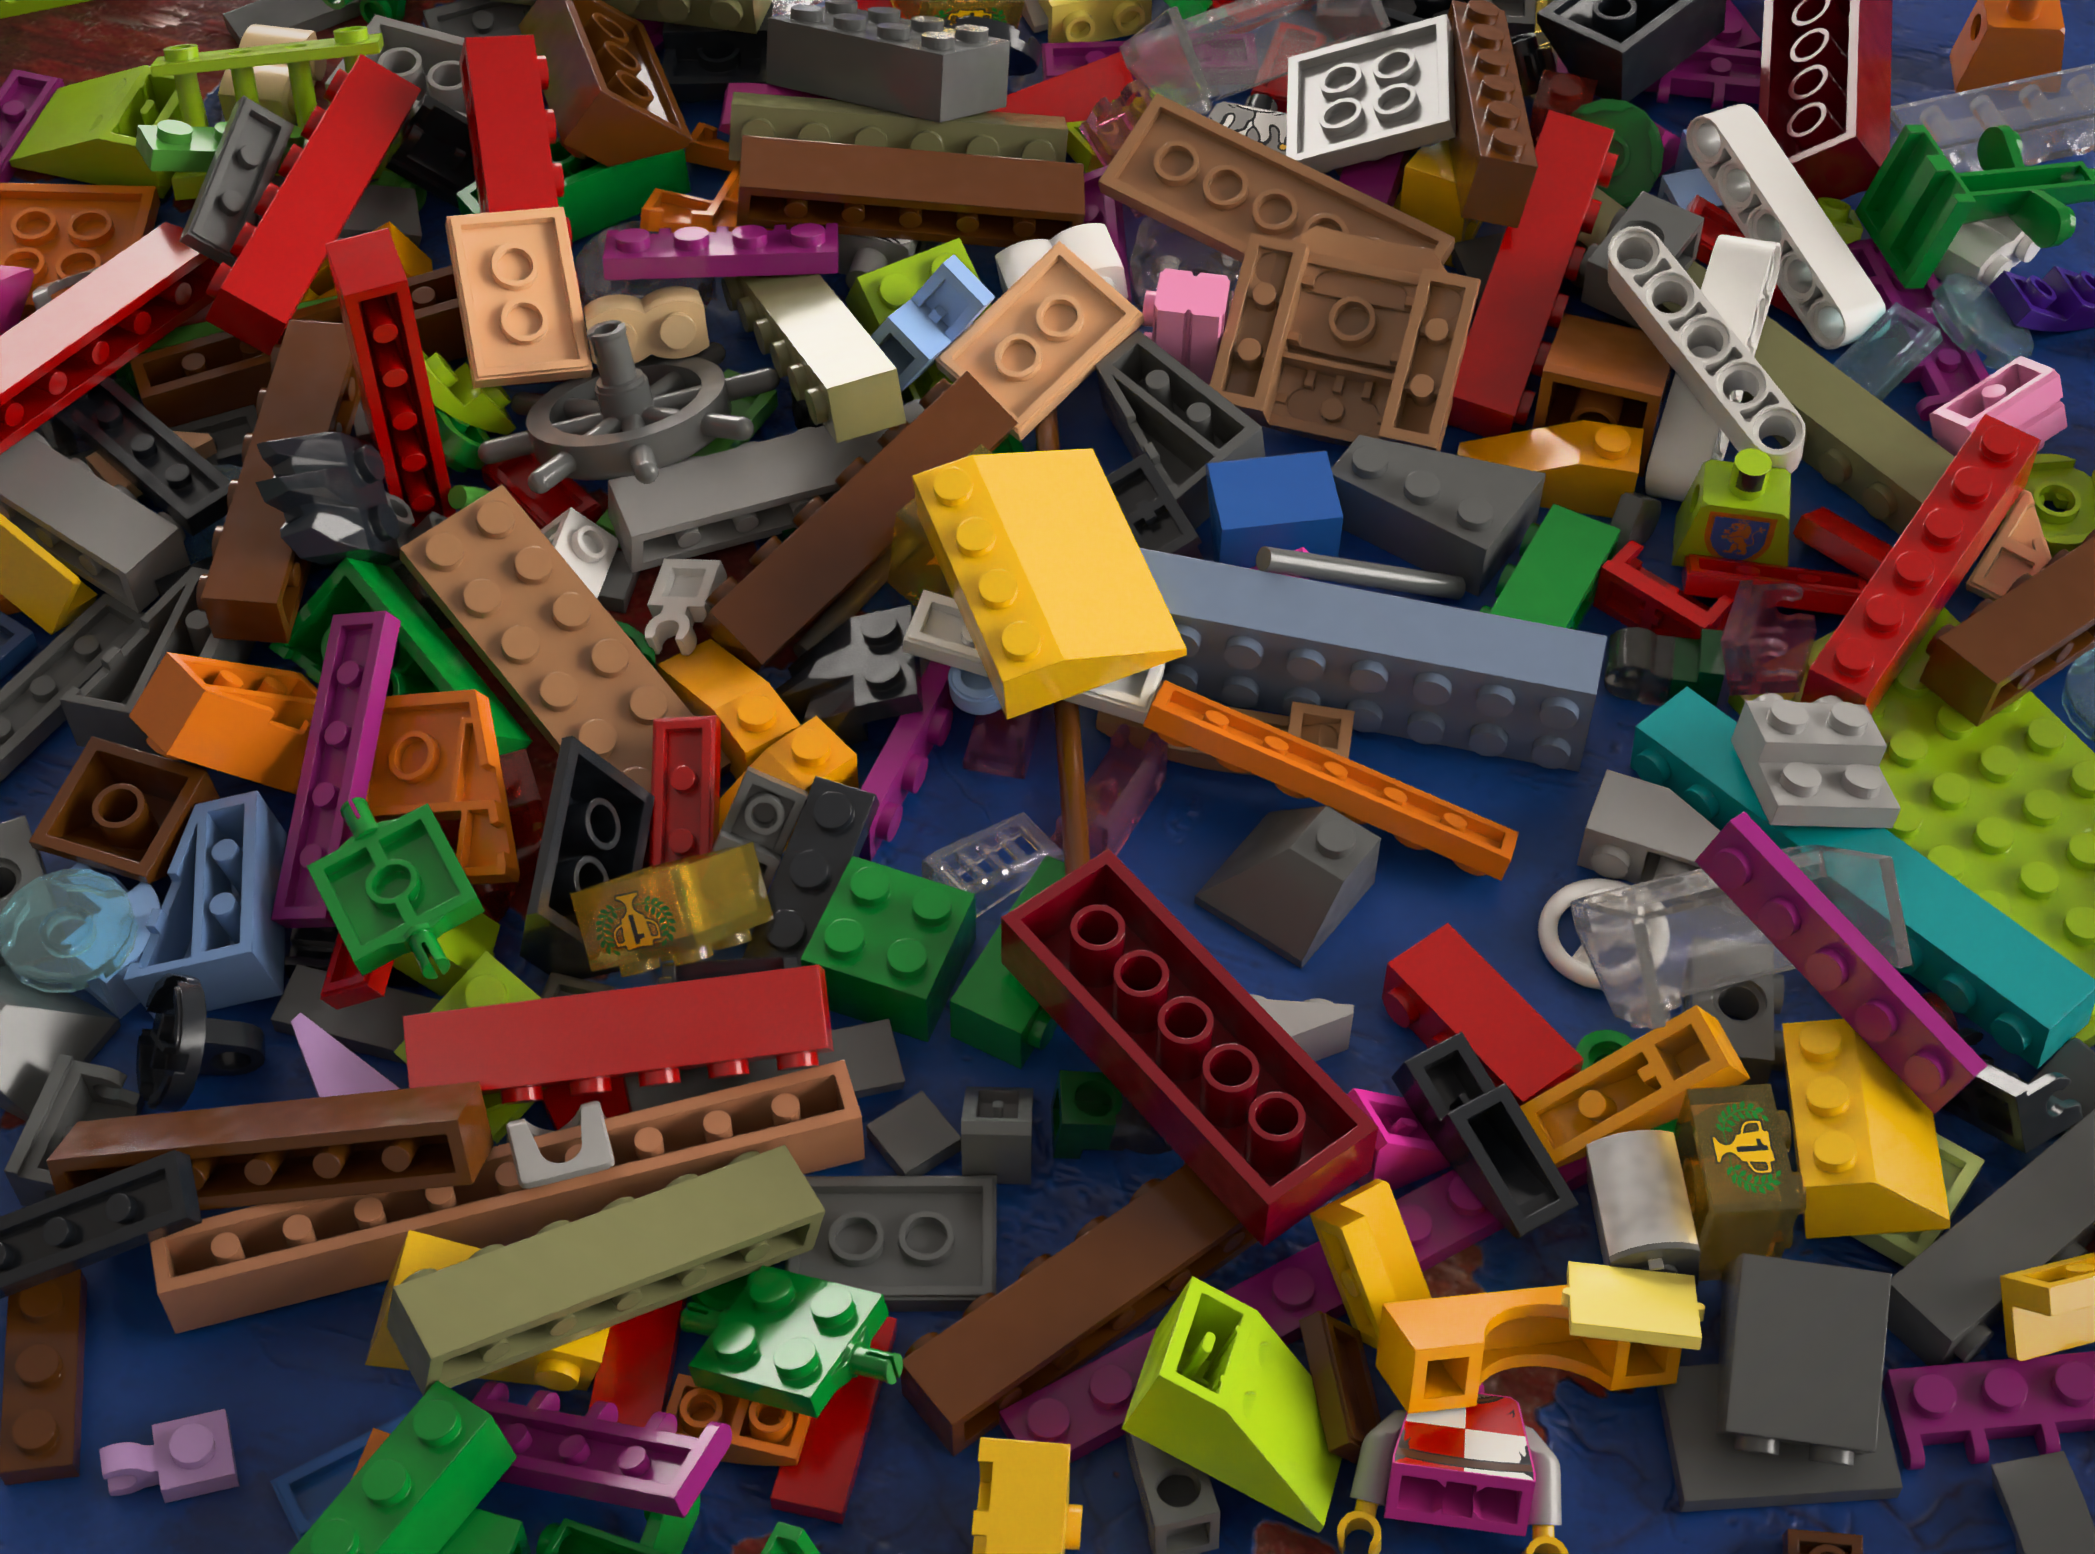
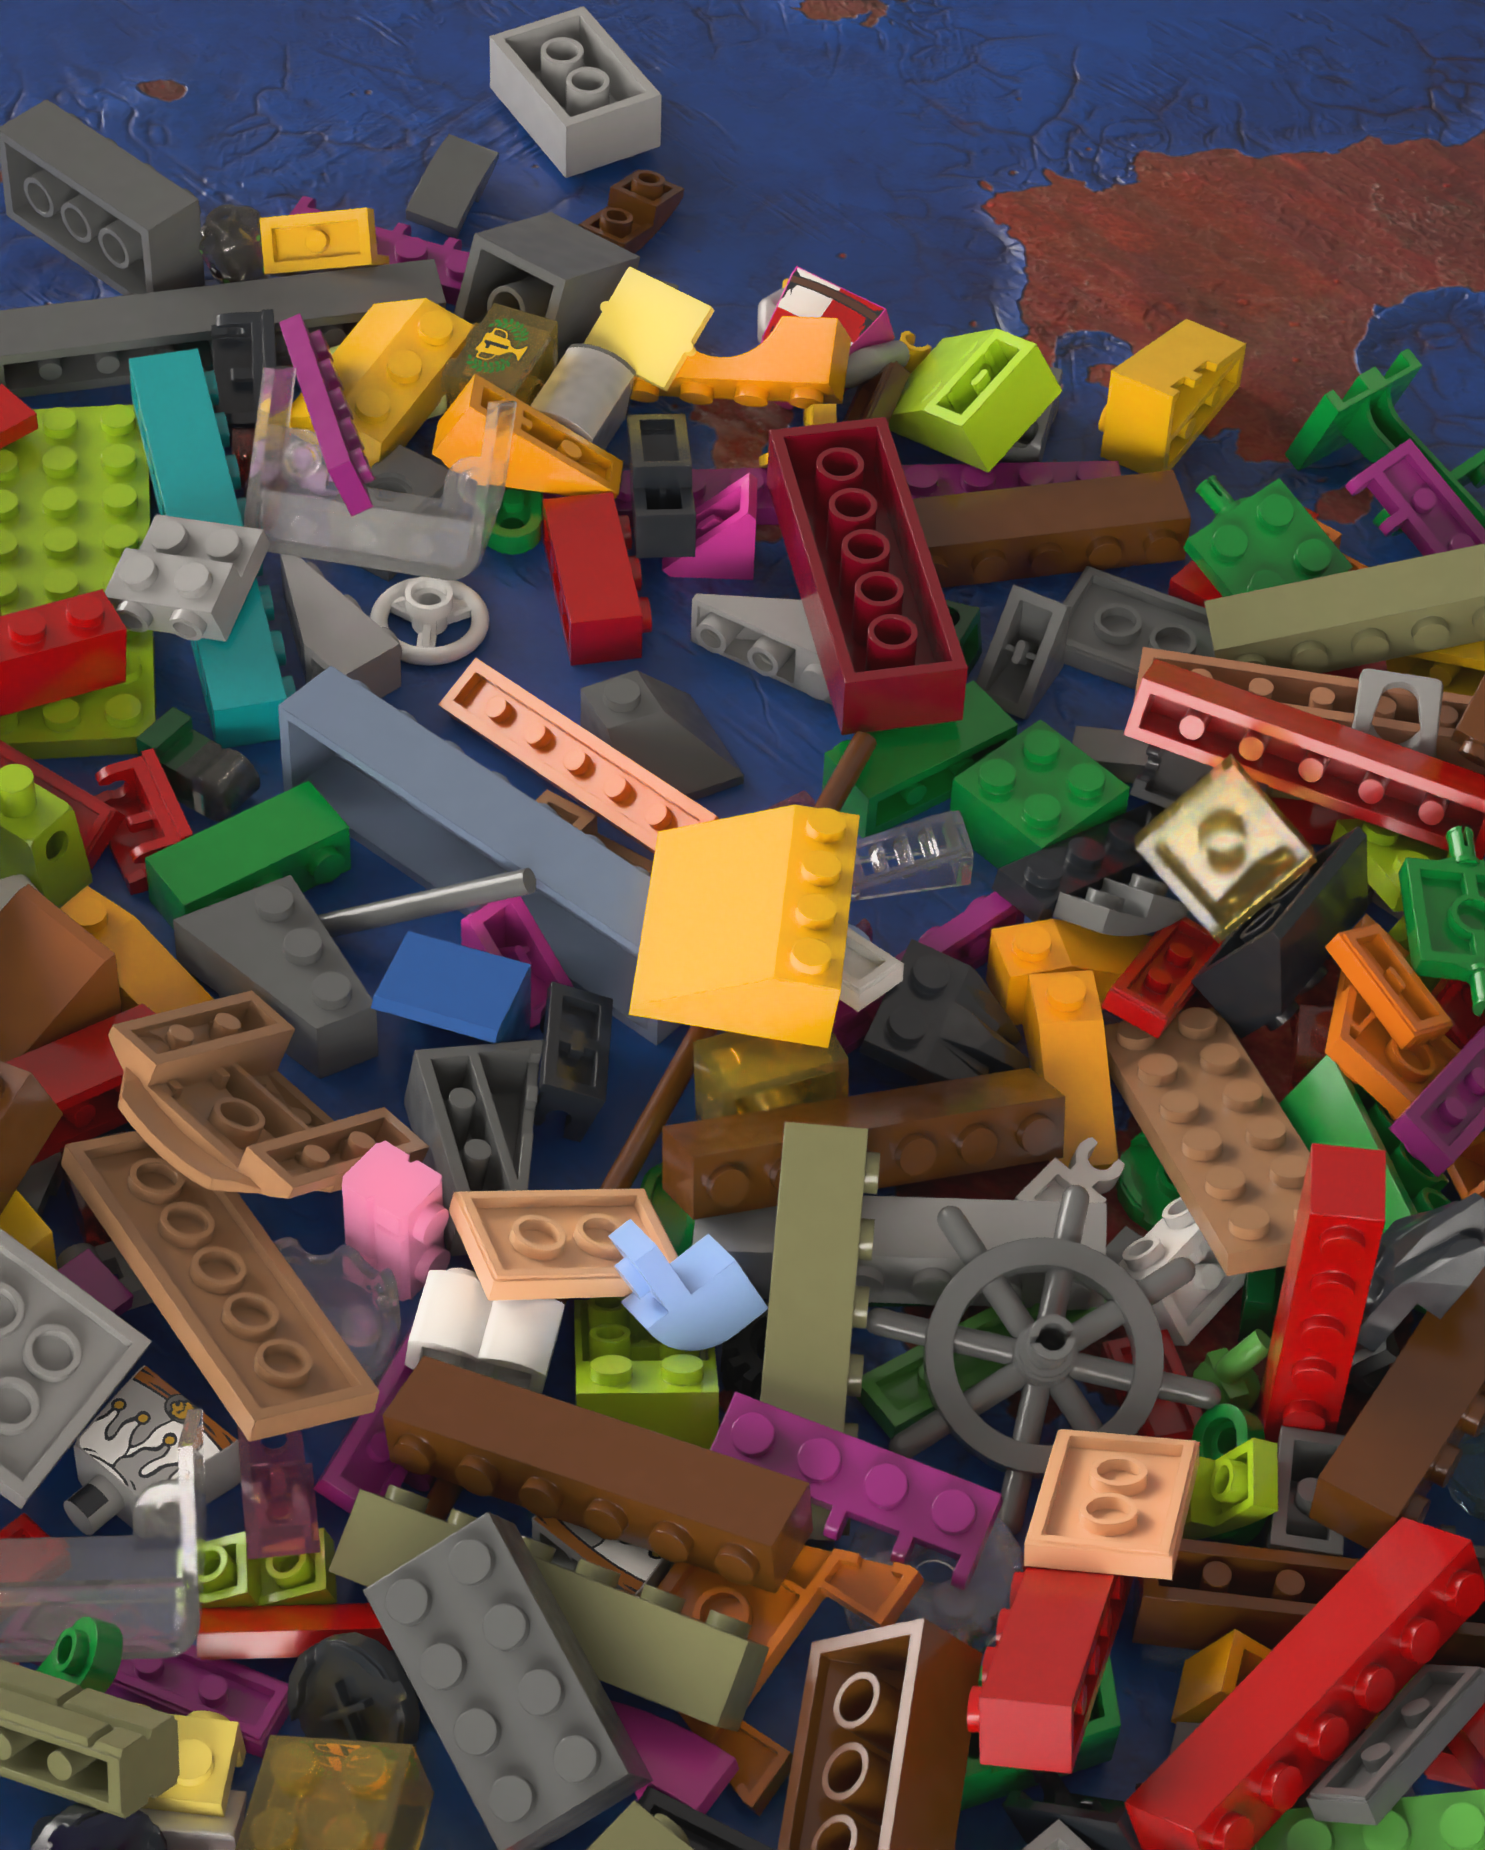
camera: 155 degrees left, 5 degrees down
tan brick [583,286,710,364] -> none
dark grey tile [866,1091,961,1176] -> none
dark grey tile [1610,492,1662,555] -> none
clear pink hinge [1721,580,1817,696] -> none
none -> orange tile [1325,923,1453,1050]

